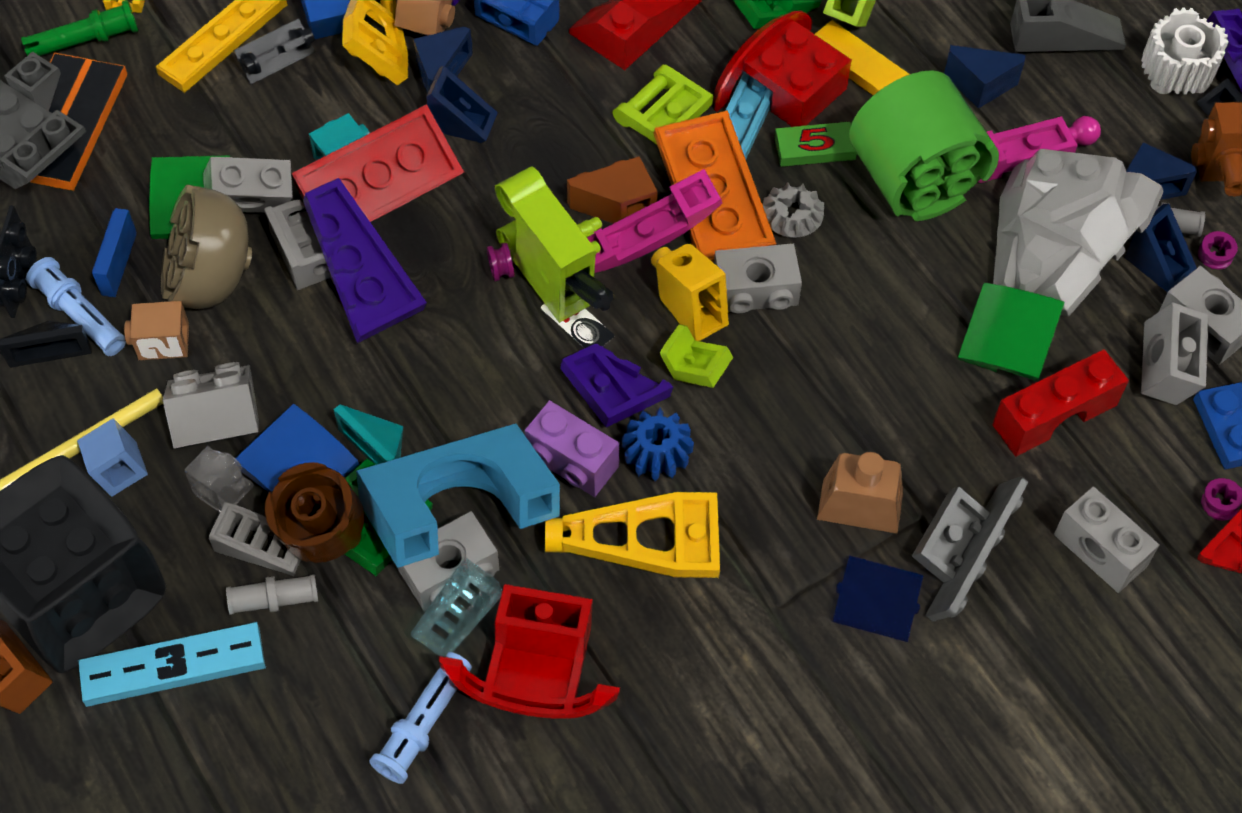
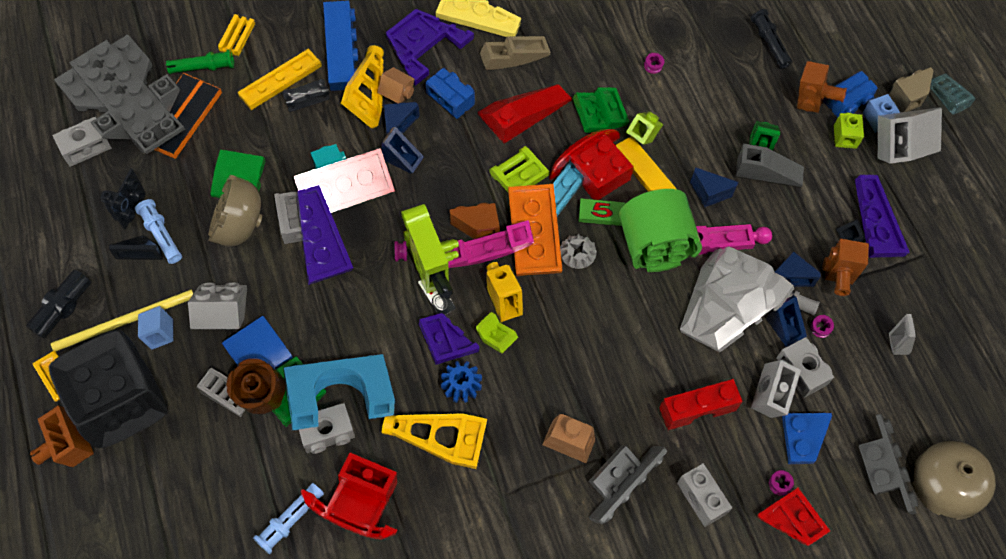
camera: 10 degrees right, 5 degrees up
medium azure tile [78,622,266,707] -> none
blue tile [92,208,137,297] -> none
medium nougat brick [124,301,189,360] -> none
clear brick [184,446,253,513] -> none
light grey brick [203,157,292,213] -> none
light grey pin [226,574,318,615] -> none
teal slope [333,404,403,465] -> none
clear light blue slope [411,558,502,657] -> none
medium lavender brick [525,400,619,497] -> none
light grey brick [714,243,802,313] -> none
clear blue piece [832,555,923,642] -> none
green slope [958,283,1065,381] -> none
white brick [1141,8,1228,95] -> none

